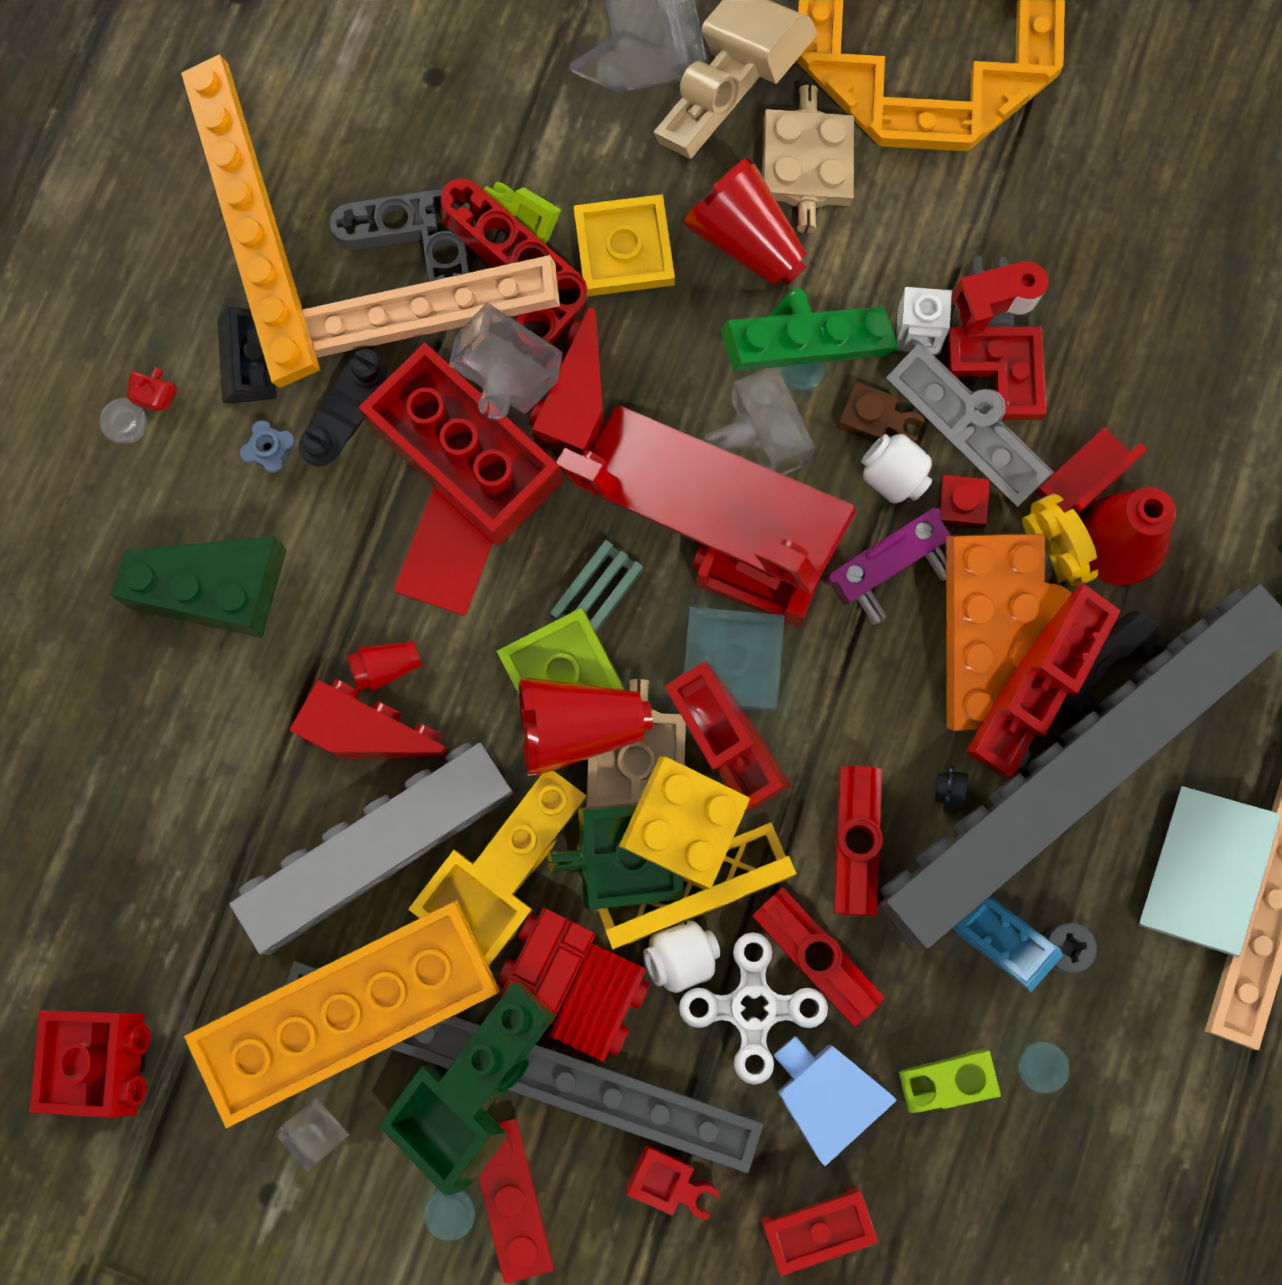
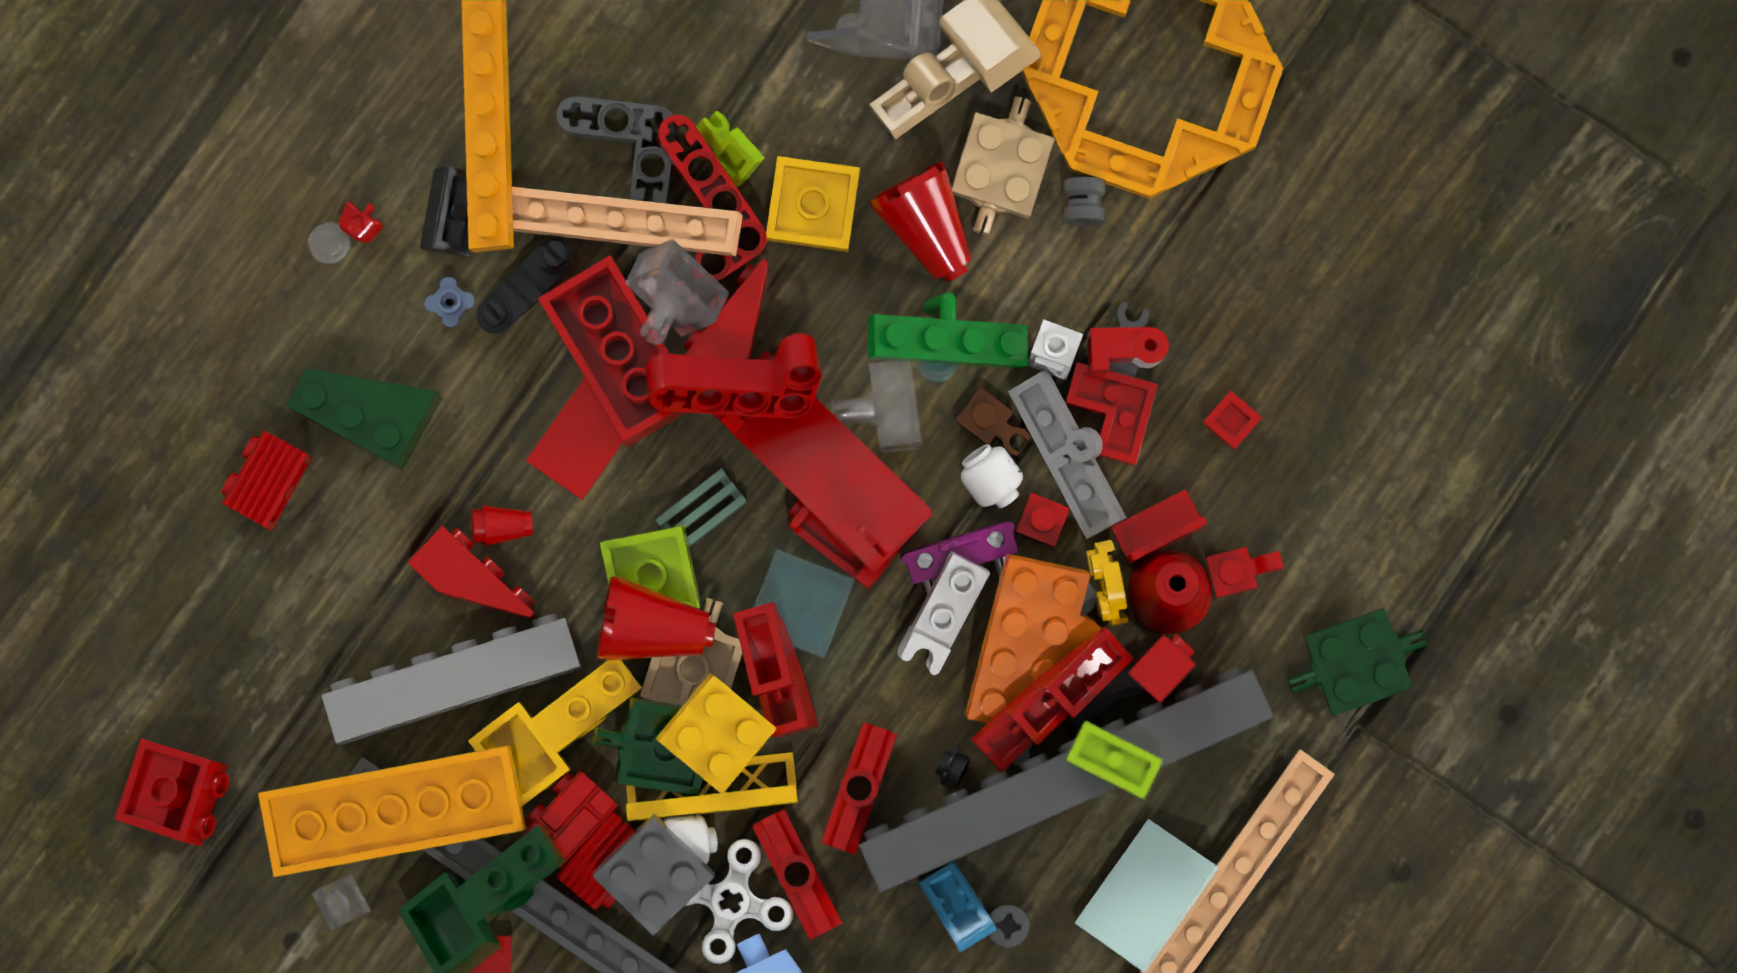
camera: 15 degrees right, 5 degrees up
none -> red brick [221,430,312,531]
none -> dark grey plate [593,814,714,935]
none -> red beam [645,333,822,419]
none -> white plate [897,551,990,675]
none -> dark grey wheel [1064,177,1105,226]
none -> lime plate [1065,721,1163,799]
none -> red slope [1129,634,1196,702]
none -> red plate [1202,390,1262,451]
none -> red plate [1205,547,1283,599]

